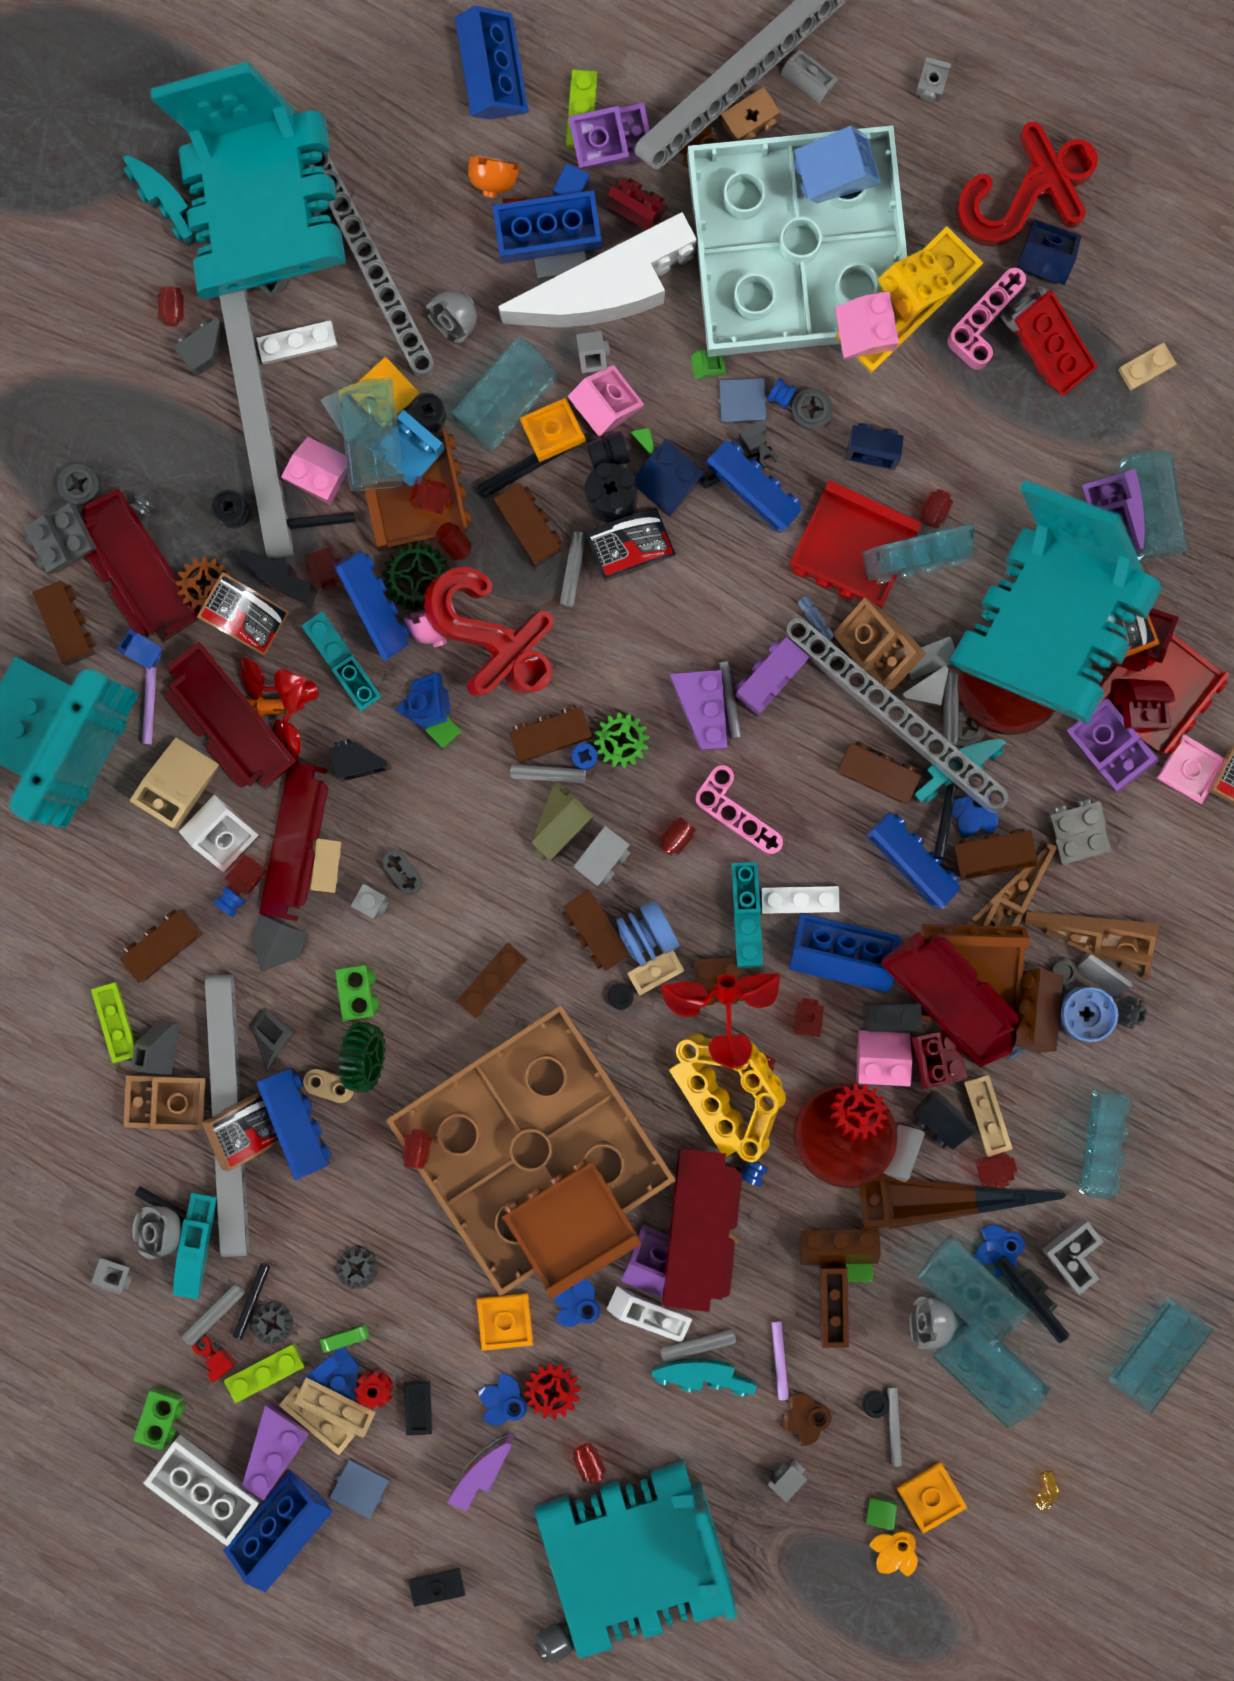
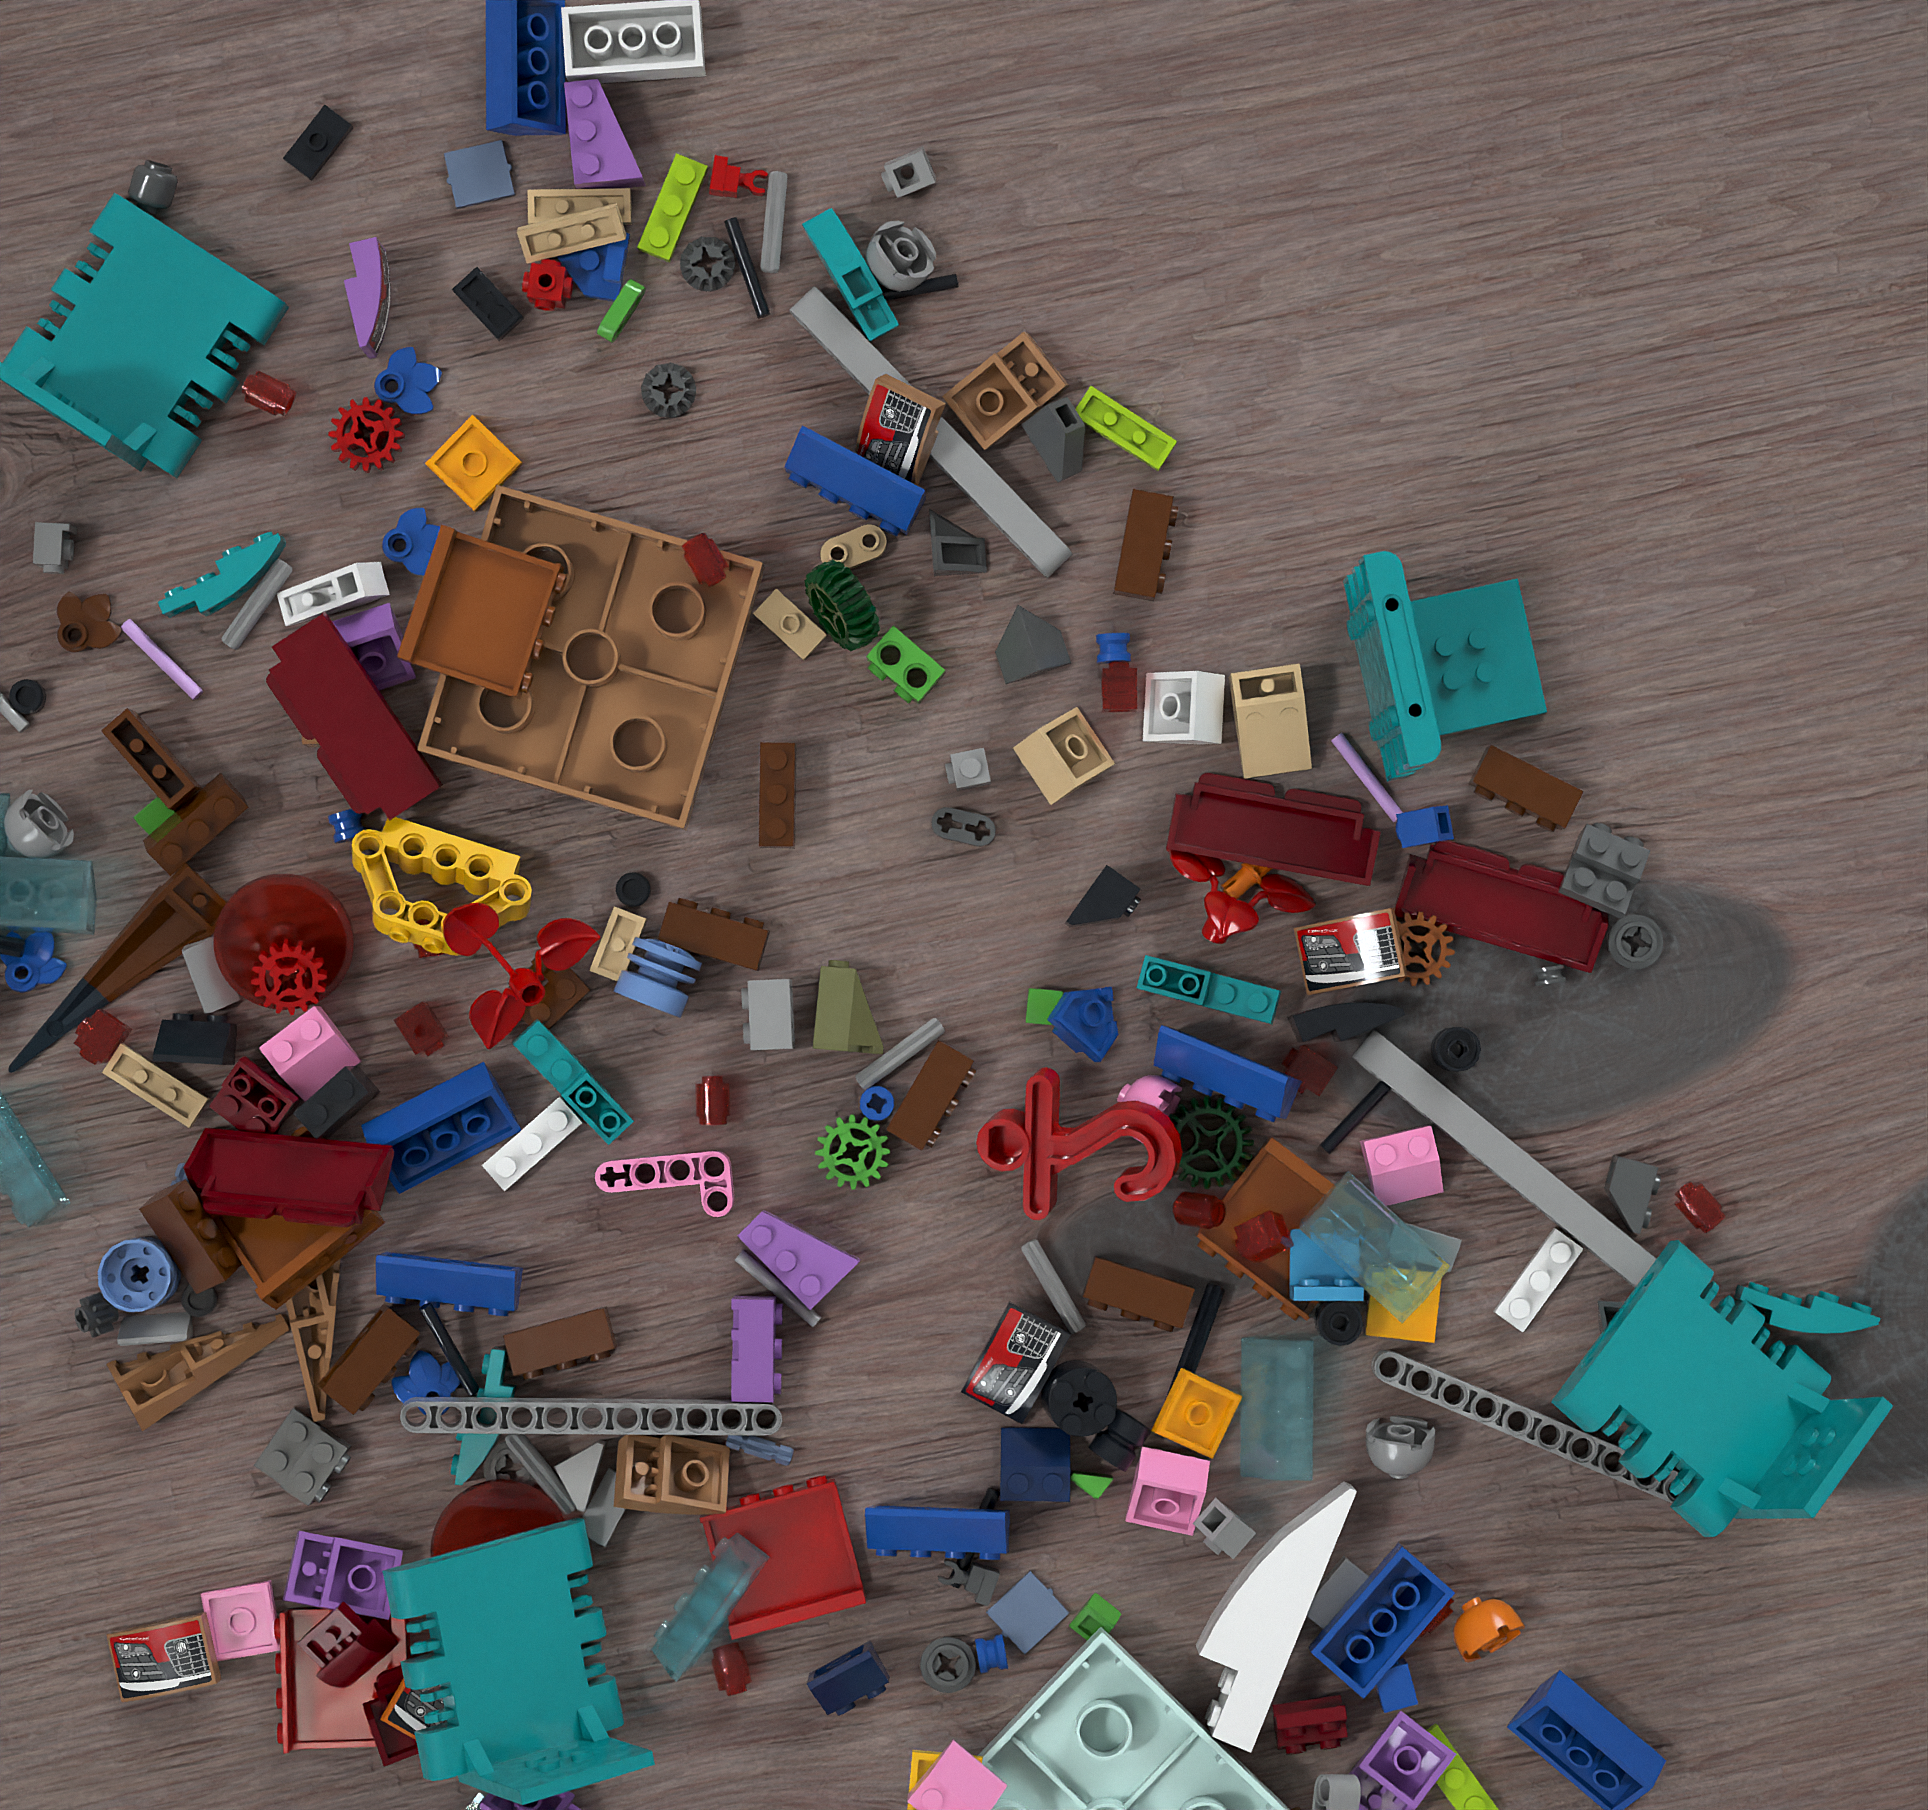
camera: 140 degrees right, 0 degrees up
bright green brick [133,1386,185,1450] -> none
dark red slope [259,763,328,921] -> none
none -> tan plate [753,589,827,661]

